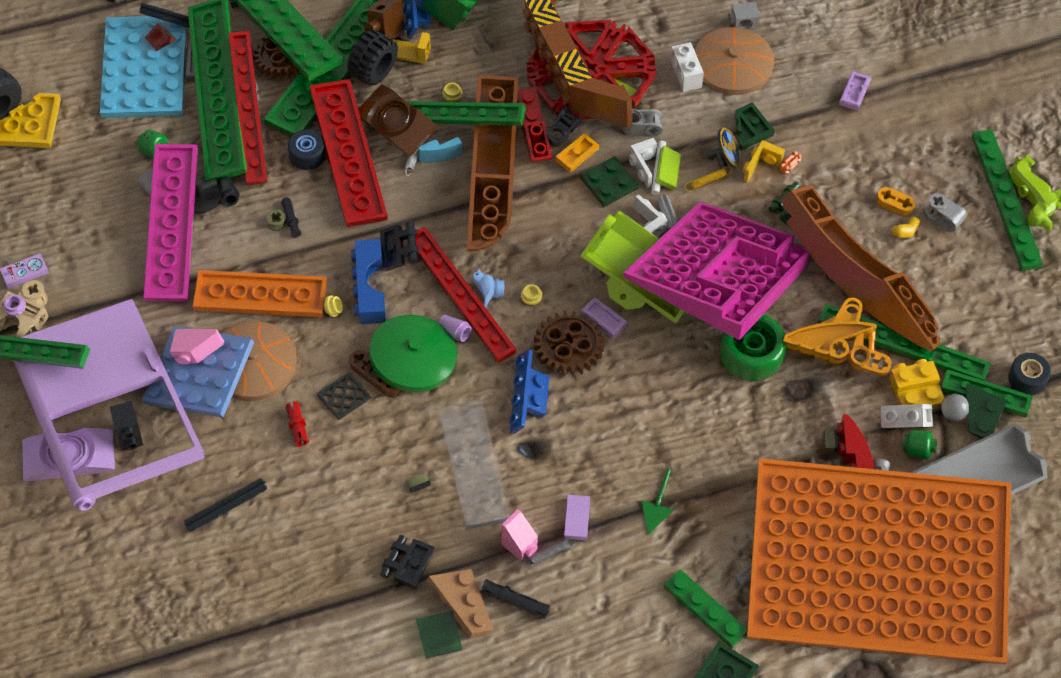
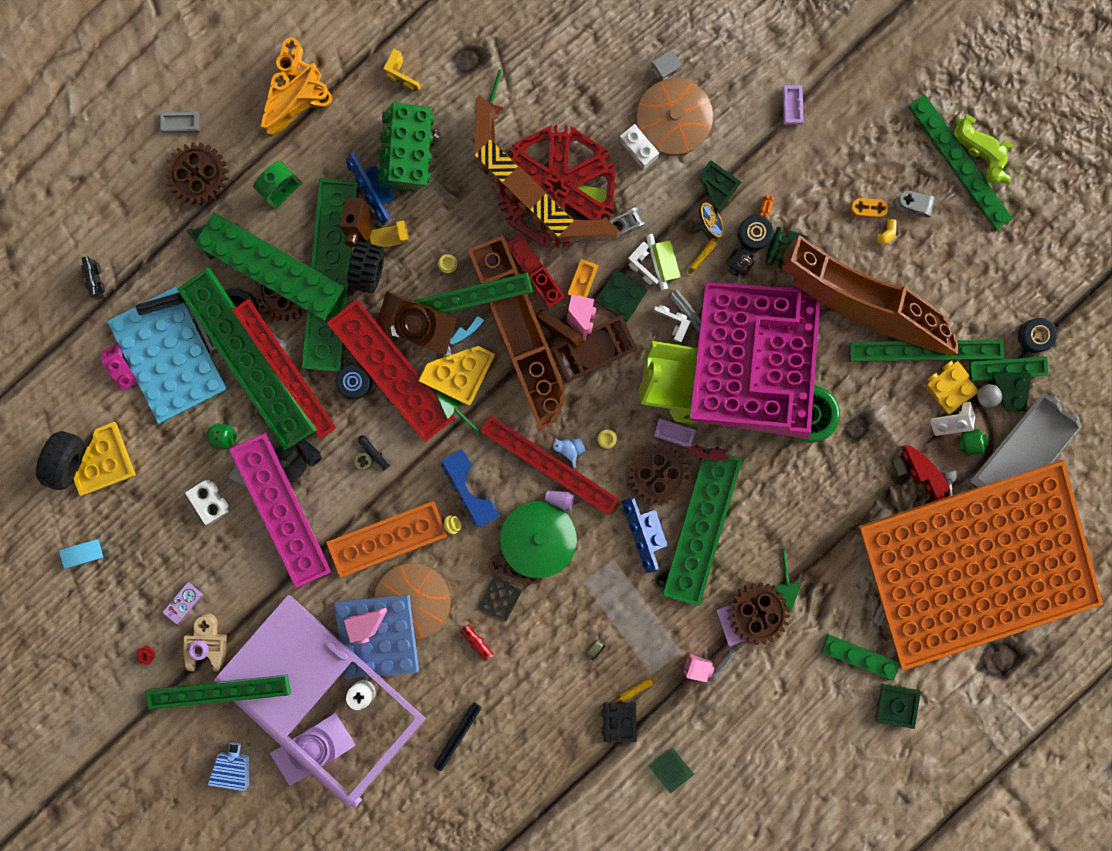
camera: 25 degrees left, 30 degrees up
black brick [110,401,143,451] -> none
clear red slope [145,23,176,51] -> none
black plate [380,221,419,271] -> none
medium nougat wing [426,569,494,638] -> none
black pin [481,579,551,619] -> none
black piece [548,106,582,147] -> none
yellow bracket [742,140,785,183] -> none
light orange piece [783,297,892,376] -> none
none -> dark pink bracket [101,343,138,391]
none -> white brick [185,480,229,525]
none -> white piece [346,680,375,710]
none -> yellow plate [418,346,495,406]
none -> green piece [435,390,482,436]
none -> reddish brown beam [536,309,583,348]
none -> reddish brown slope [552,315,638,382]
none -> bright pink slope [566,295,596,341]
none -> yellow piece [615,677,658,702]
none -> green plate [662,448,742,606]
none -> dark red slope [686,444,729,461]
none -> black head [726,247,755,277]
none -> reddish brown gear [727,582,790,645]
none -> black wheel [737,215,774,251]

